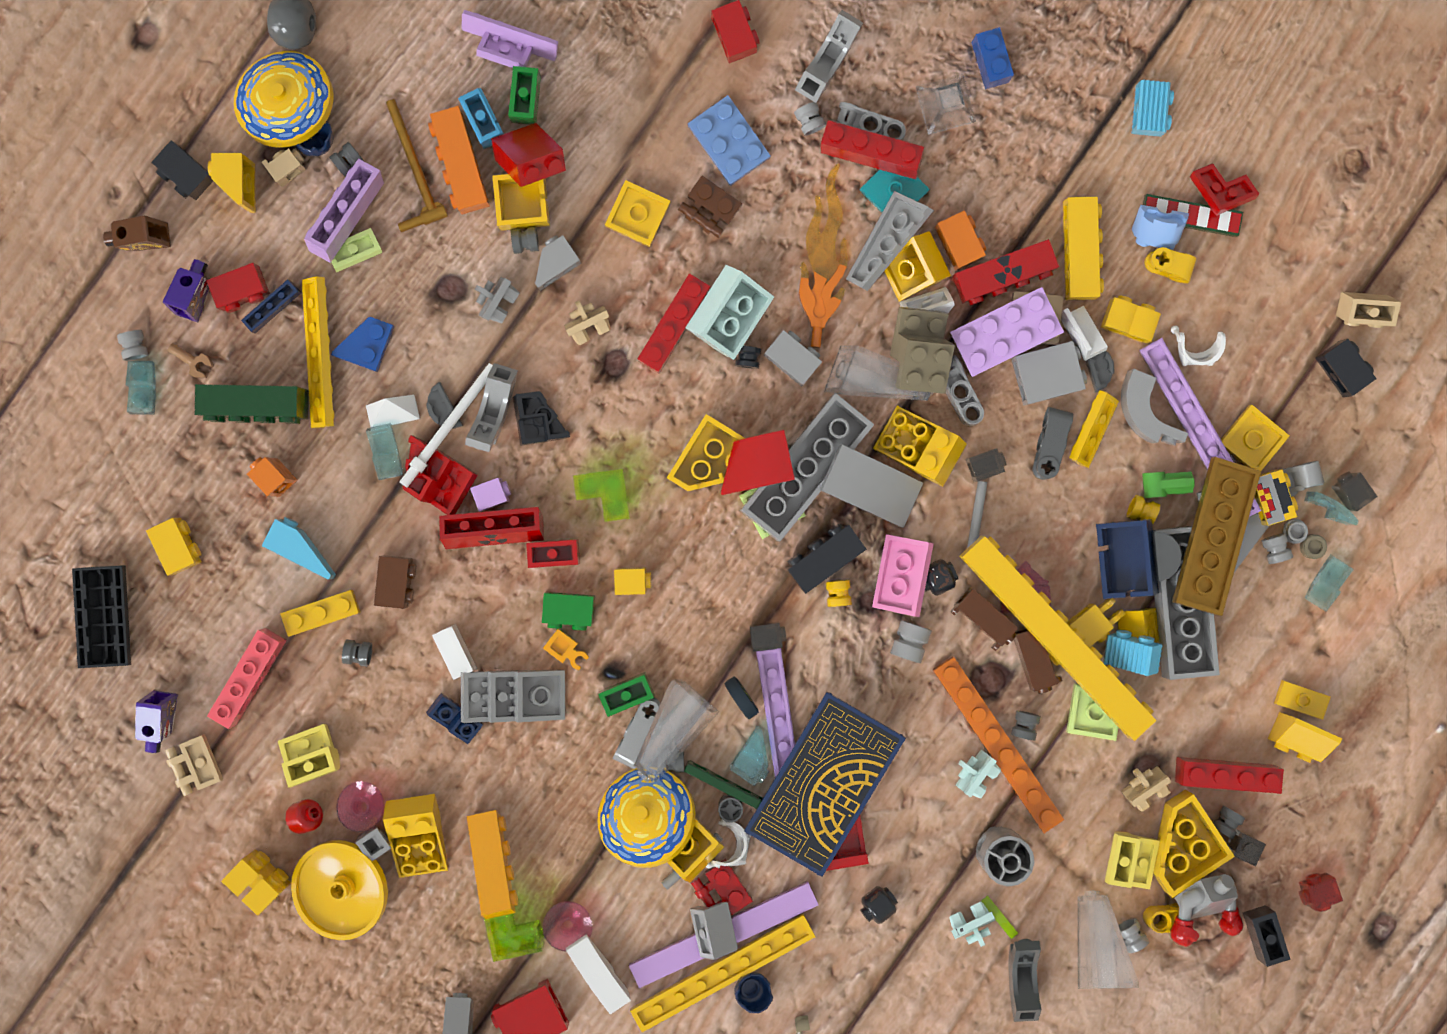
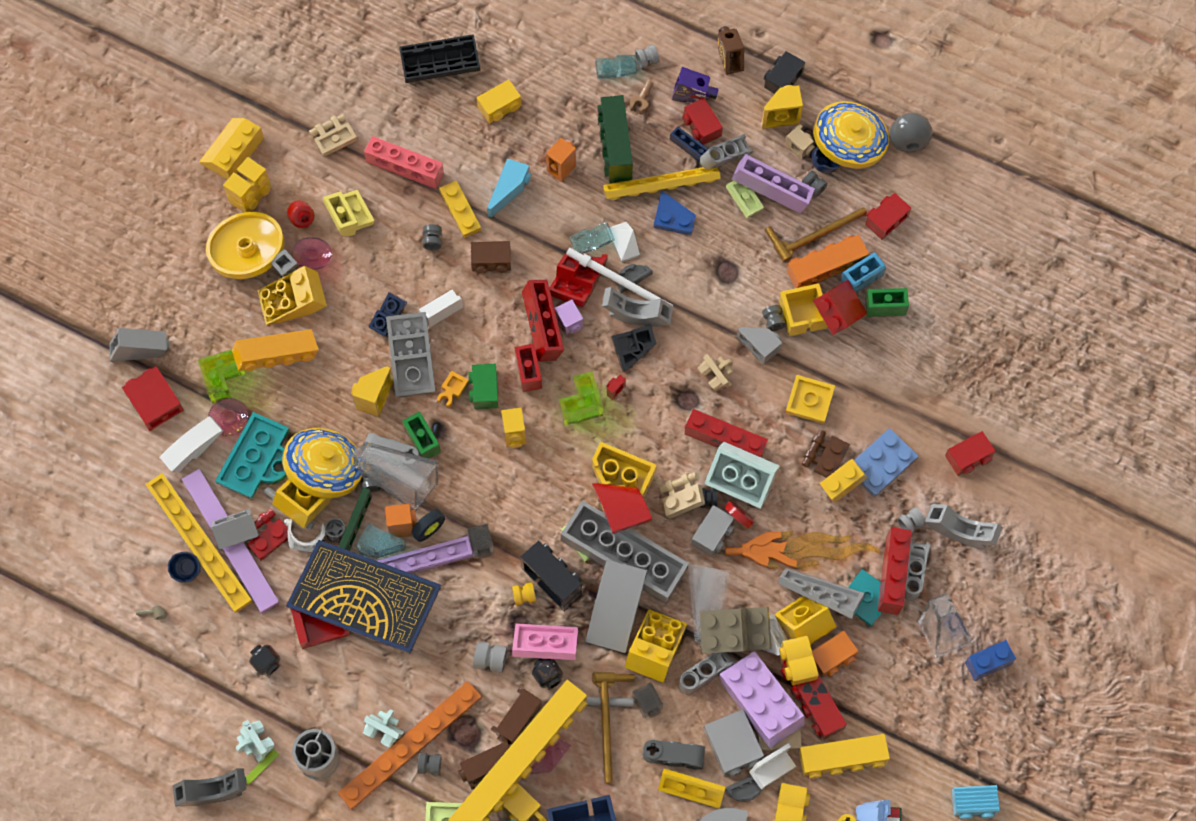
camera: 80 degrees right, 20 degrees down
dark purple torso [135,690,178,753] -> none
lavender bracket [462,10,558,68] -> none
light grey hips [475,277,520,323] -> none
none -> yellow slope [199,118,264,180]
none -> teal plate [215,412,290,500]
none -> yellow slope [351,366,394,417]
none -> orange brick [385,504,417,539]
none -> pearl gold bar [592,672,635,783]
none -> red plate [606,375,626,400]
none -> tan plate [660,472,705,519]
none -> light grey piece [700,134,754,170]
none -> red piece [725,501,755,528]
none -> yellow brick [779,636,818,685]
none -> yellow brick [819,459,868,502]
none -> red brick [865,193,911,240]

